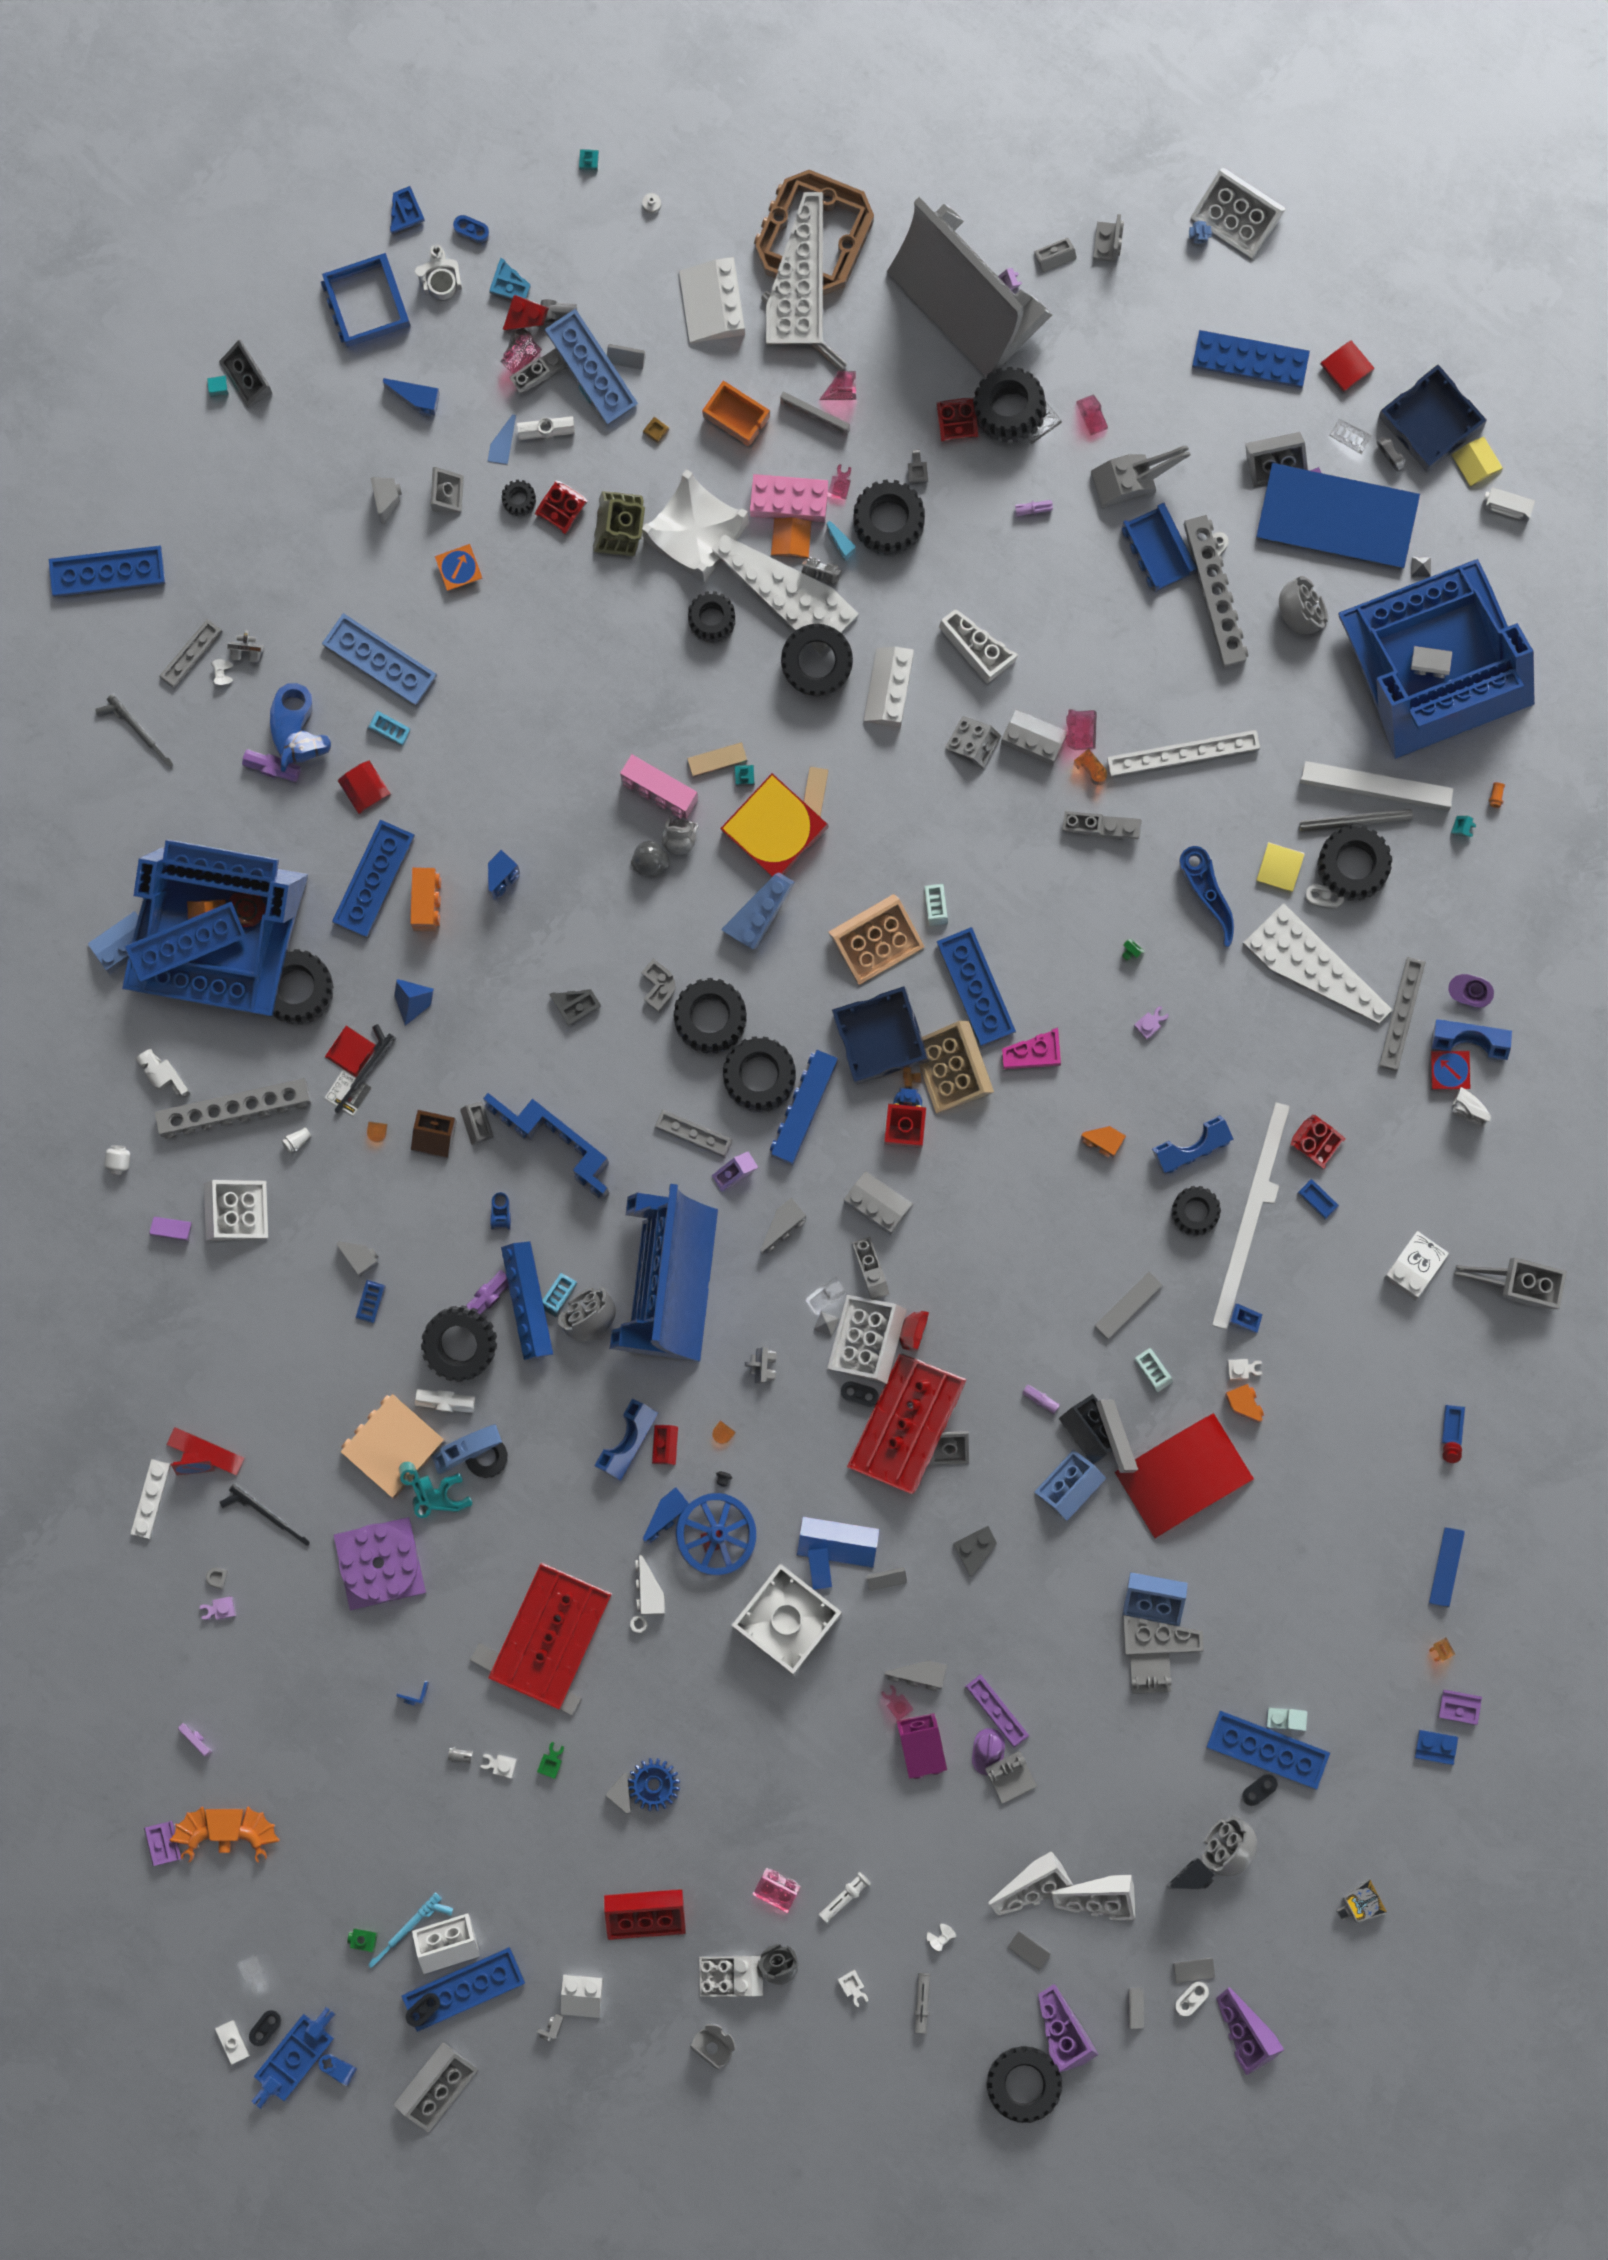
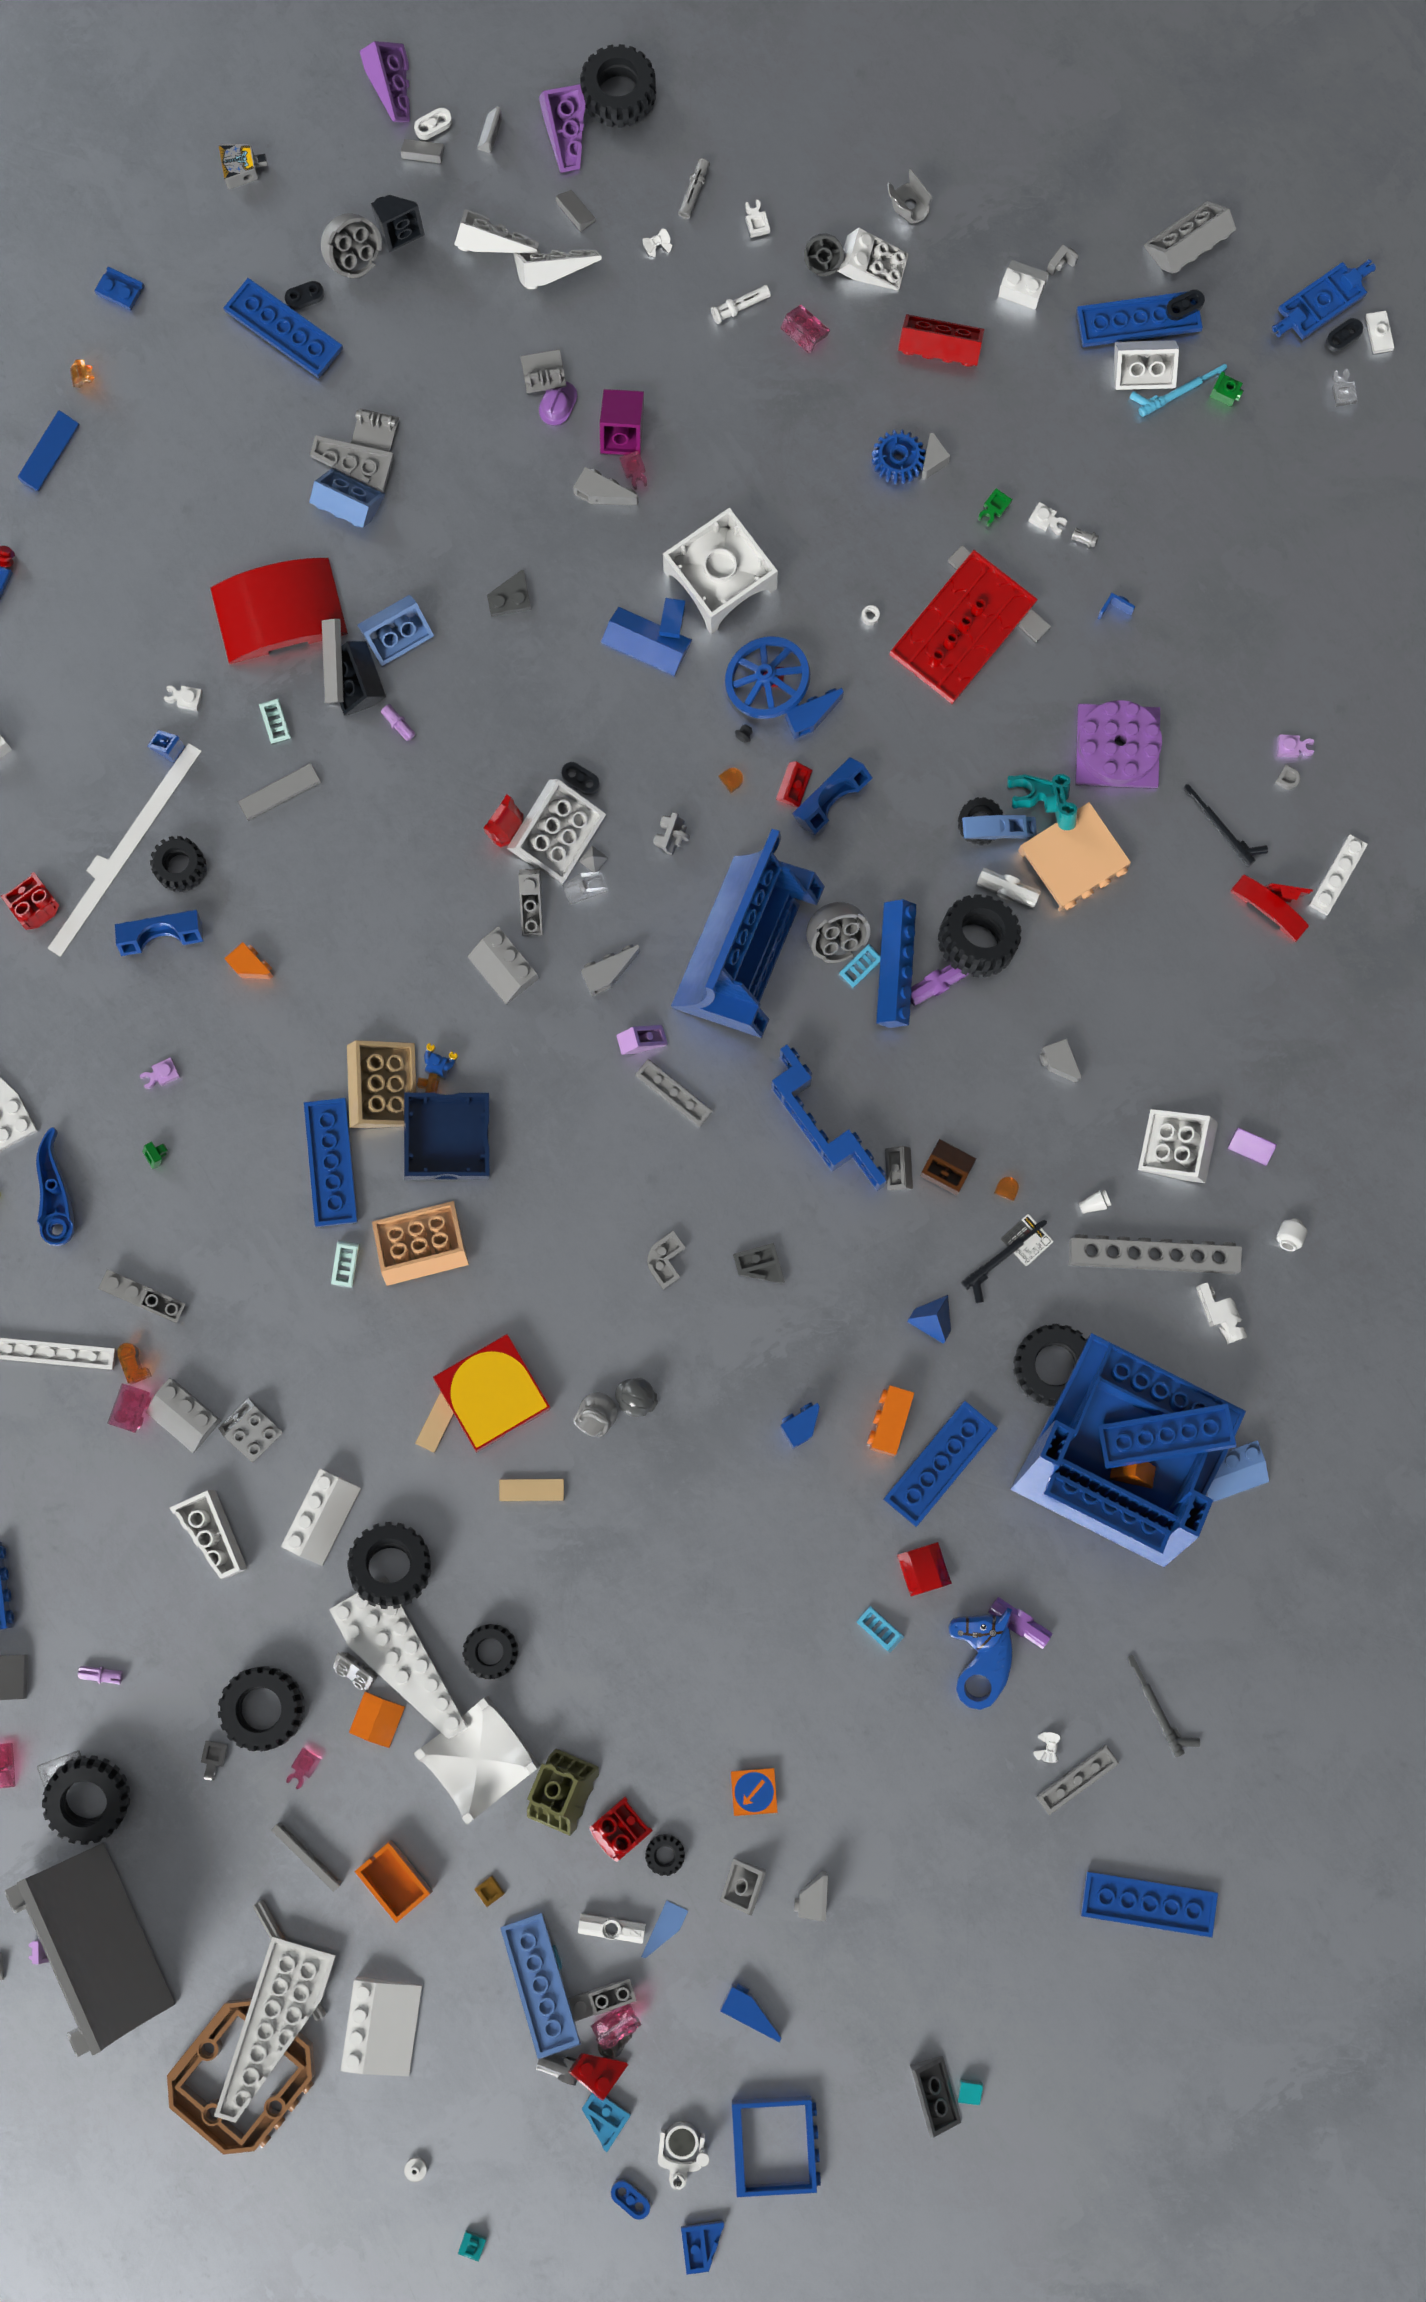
camera: 165 degrees left, 0 degrees up
medium lavender plate [144,1821,181,1866] -> none
orange torso [169,1806,280,1863] -> none
lavender plate [178,1723,212,1756] -> none
light grey hips [227,630,264,662] -> none
tile [228,892,266,927] -> none
blue piece [319,2054,357,2086] -> none
medium blue plate [322,613,437,706] -> none
red piece [325,1026,376,1077] -> none
blue slope [356,1280,386,1323] -> none
blue piece [491,1192,511,1230] -> none
light grey slope [607,344,646,369] -> none
bright pink brick [620,754,698,819] -> none
white slope [636,1555,665,1615] -> none
black tyre [673,978,747,1054] -> none
medium blue wedge [721,873,795,949] -> none
black tyre [723,1036,796,1112] -> none
teal tile [735,765,755,786] -> none
bright pink brick [750,474,829,523] -> none
blue brick [770,1050,838,1166] -> none
clear pink slope [819,371,856,400] -> none
medium azure slope [827,521,856,561] -> none
red piece [847,1354,967,1494] -> none
light grey slope [867,1567,907,1591] -> none
red slope [884,1104,926,1148] -> none
light grey slope [930,1431,969,1465] -> none
red slope [936,398,979,442] -> none
medium lavender tile [965,1674,1029,1748] -> none
dark pink wing [1002,1027,1061,1069] -> none
orange slope [1225,1384,1264,1423] -> none
light aqua slope [1267,1708,1307,1731] -> none
blue tile [1298,1179,1339,1219] -> none
medium lavender plate [1438,1690,1482,1725] -> none

